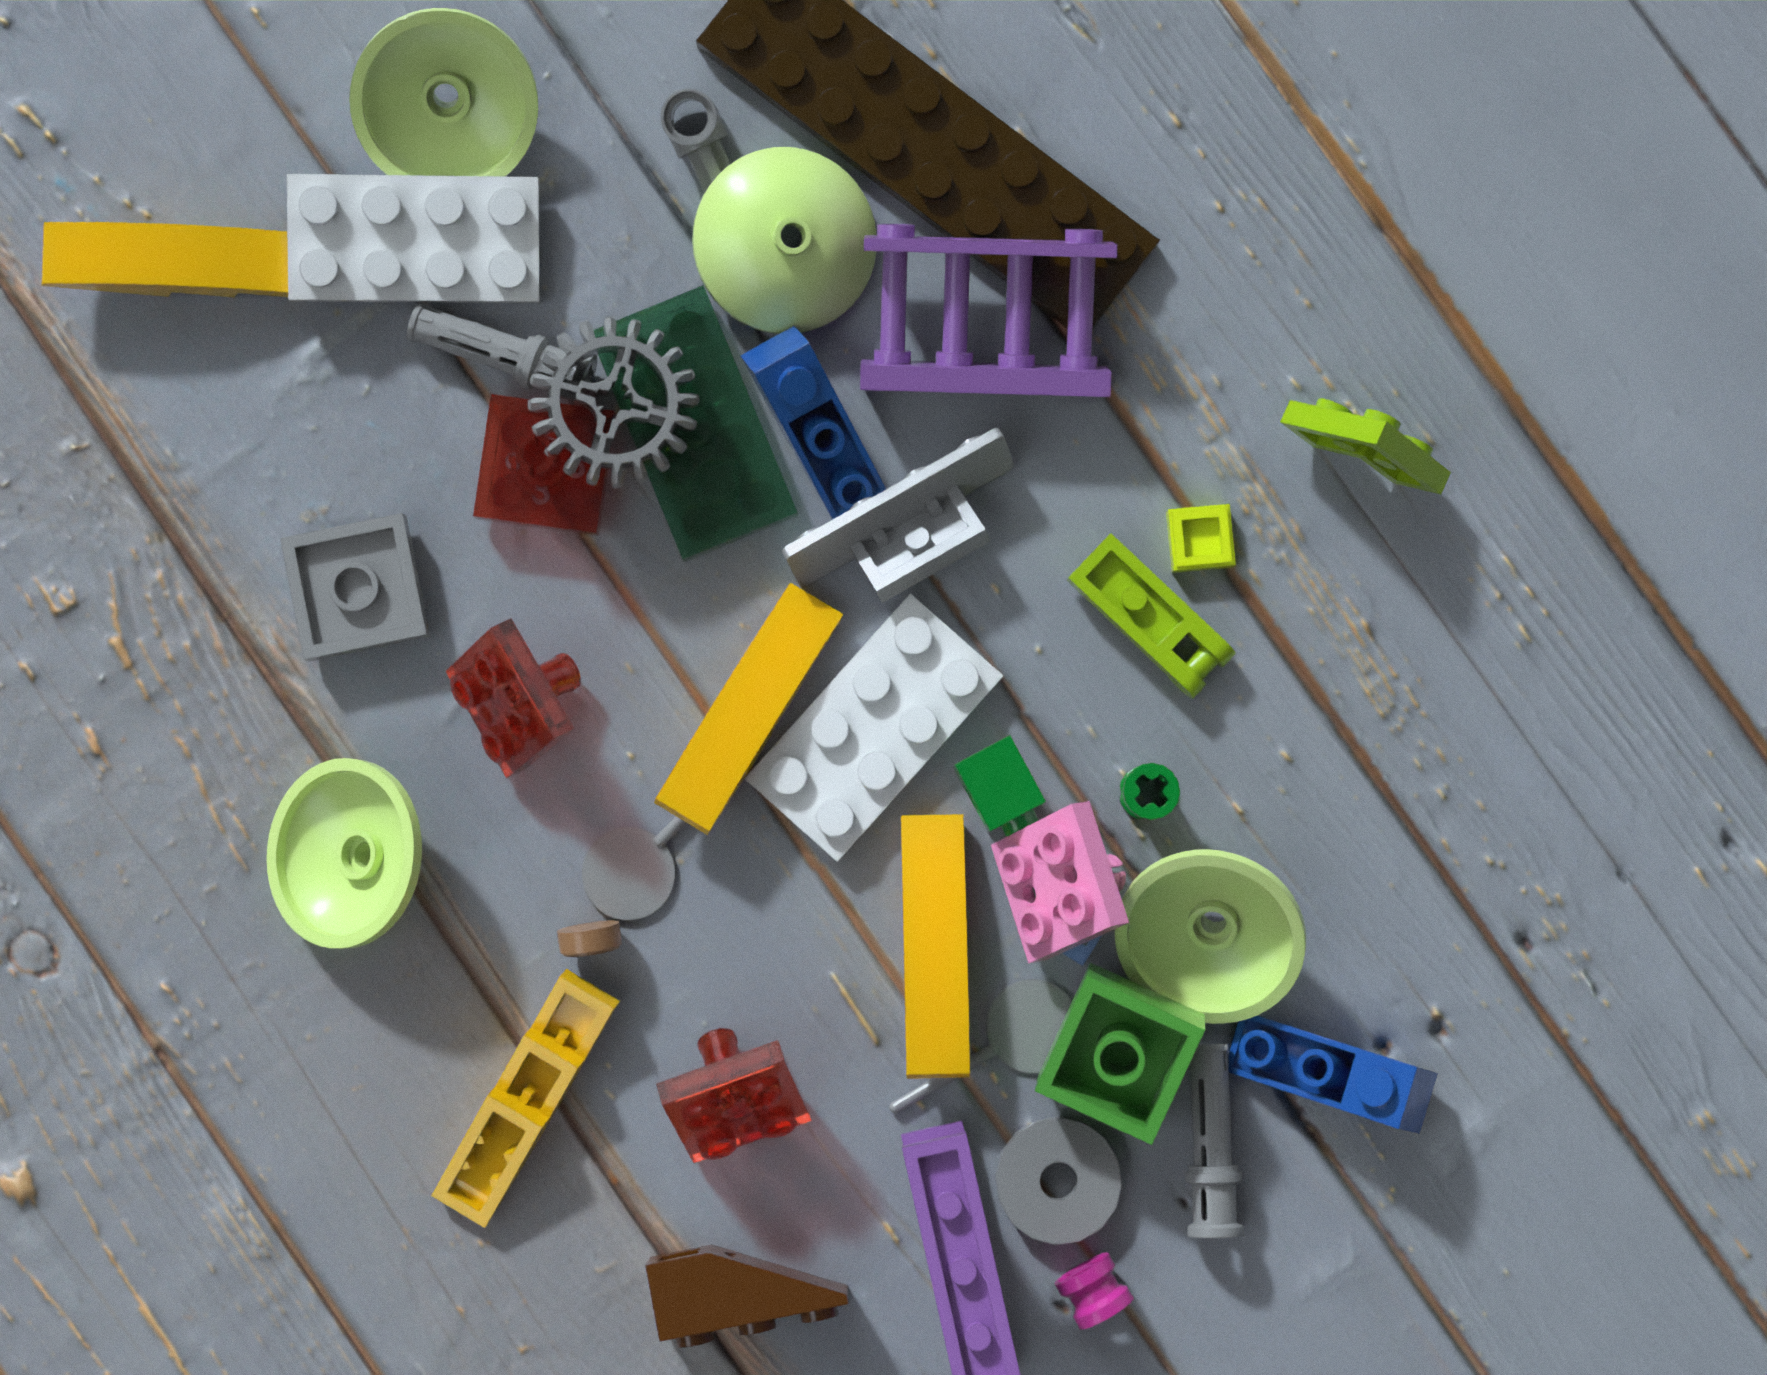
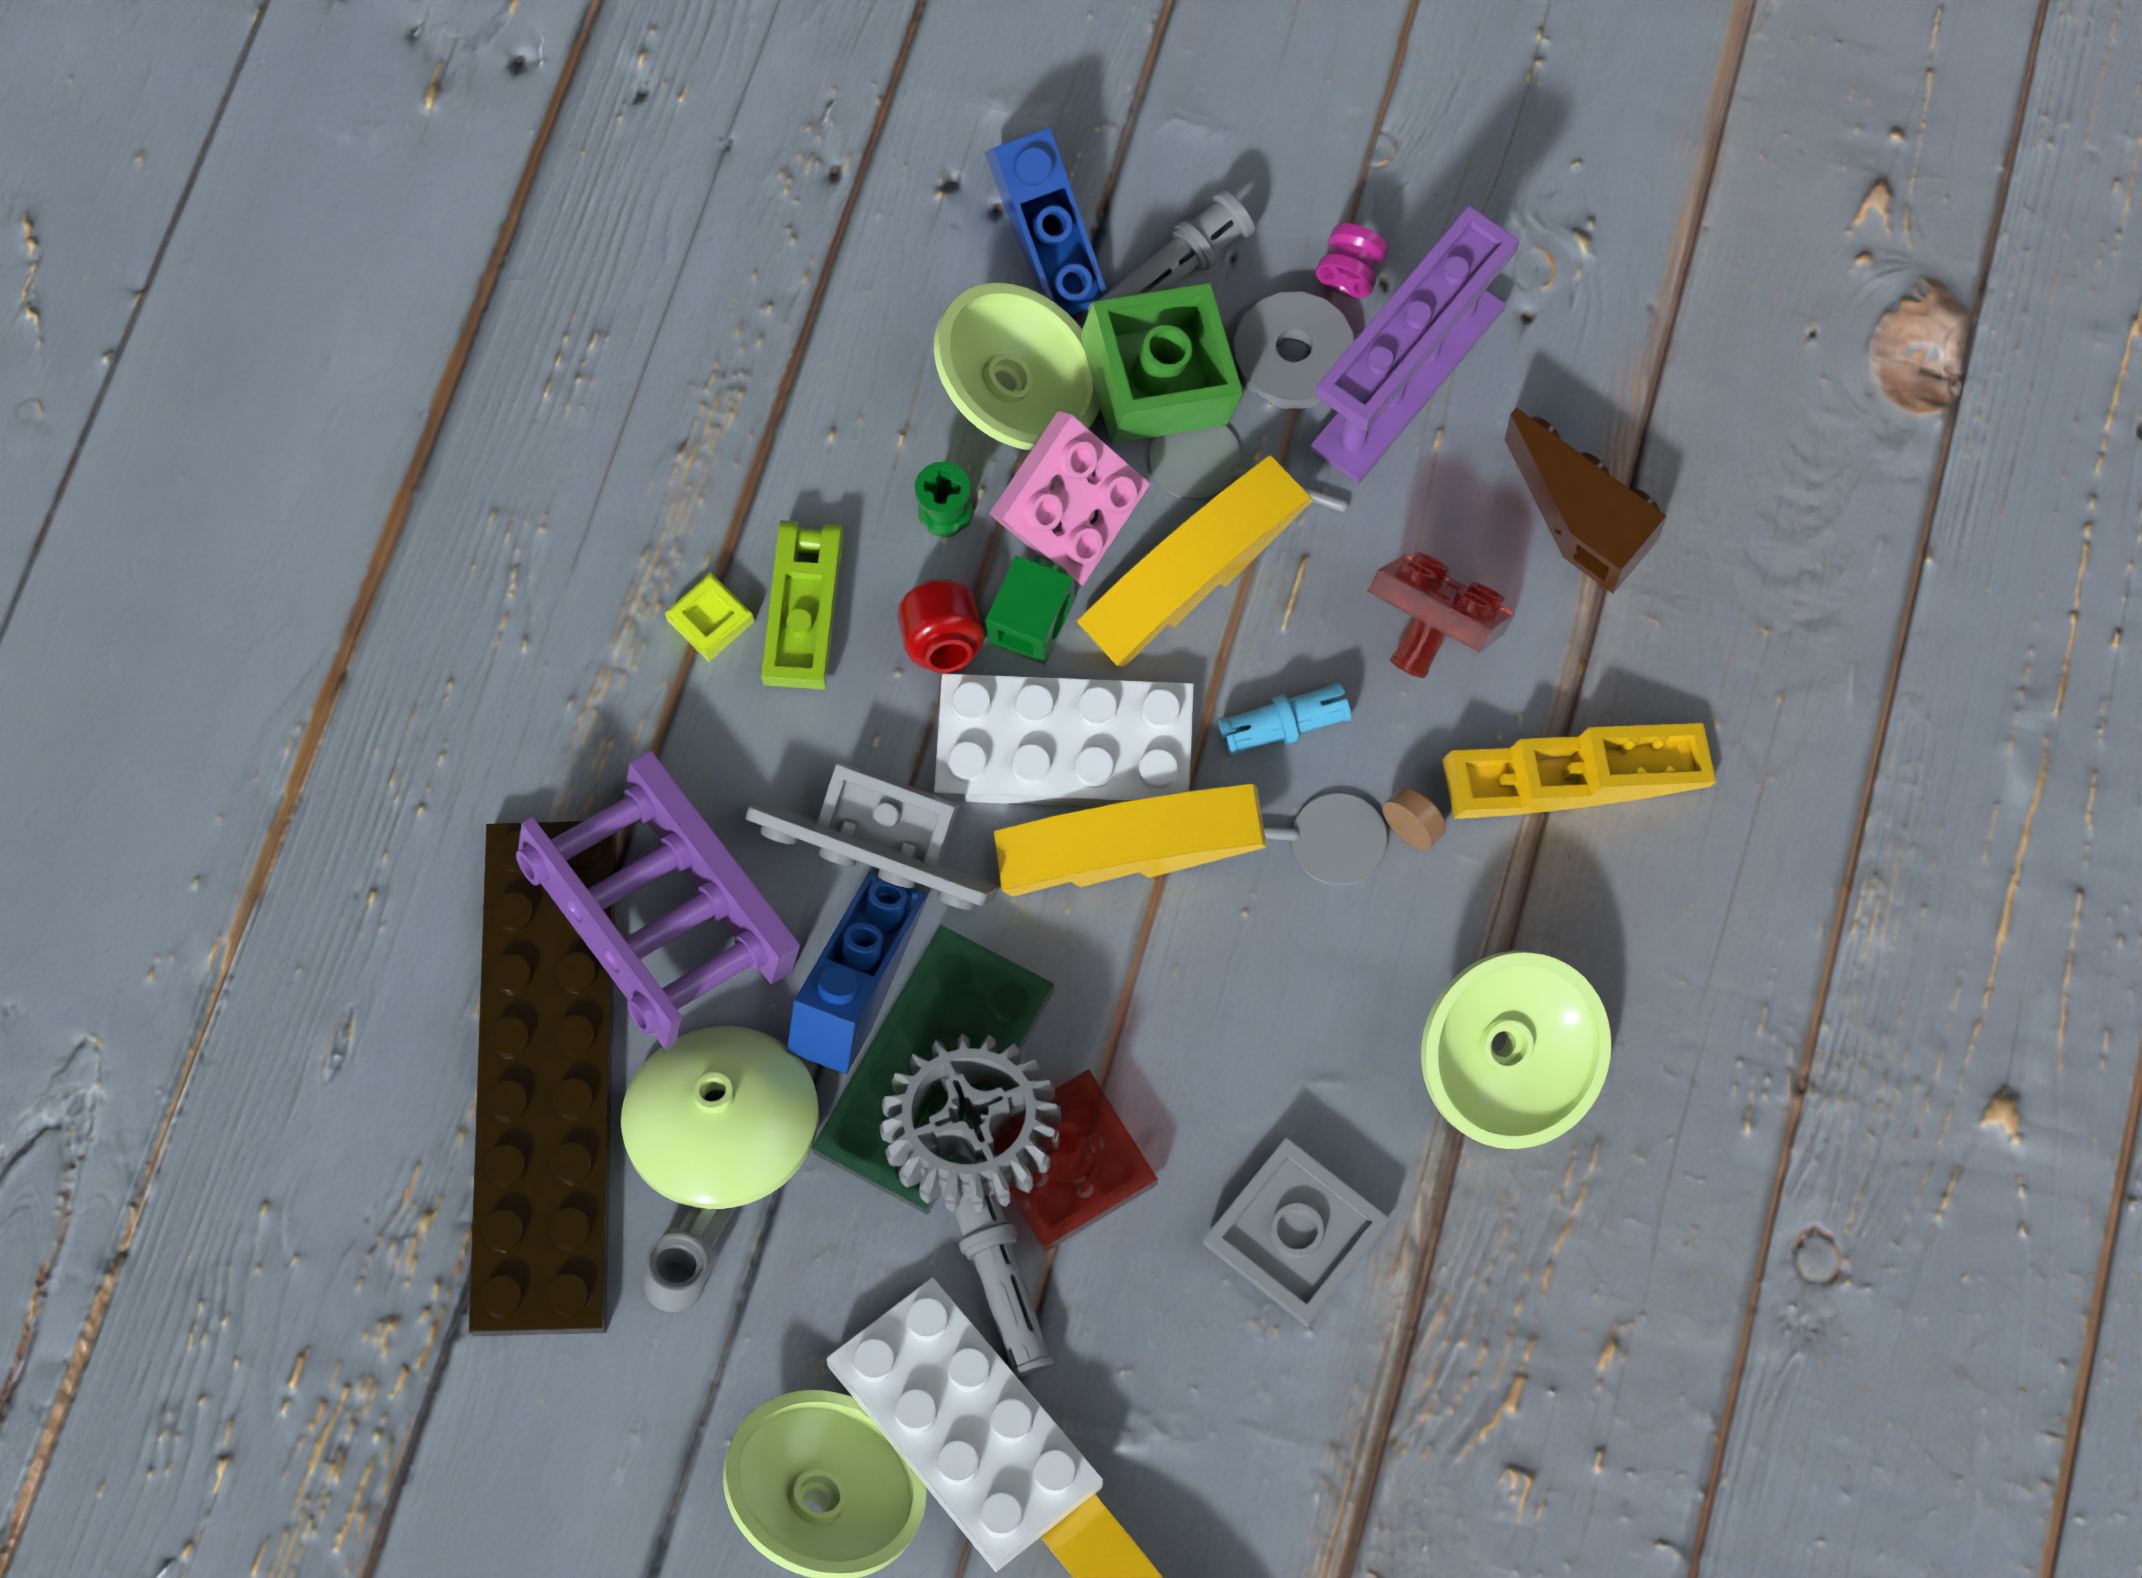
camera: 125 degrees left, 15 degrees down
clear red plate [445,618,581,779] -> none
lime plate [1280,398,1451,495] -> none
none -> red head [898,579,985,673]
none -> medium azure pin [1218,681,1351,758]

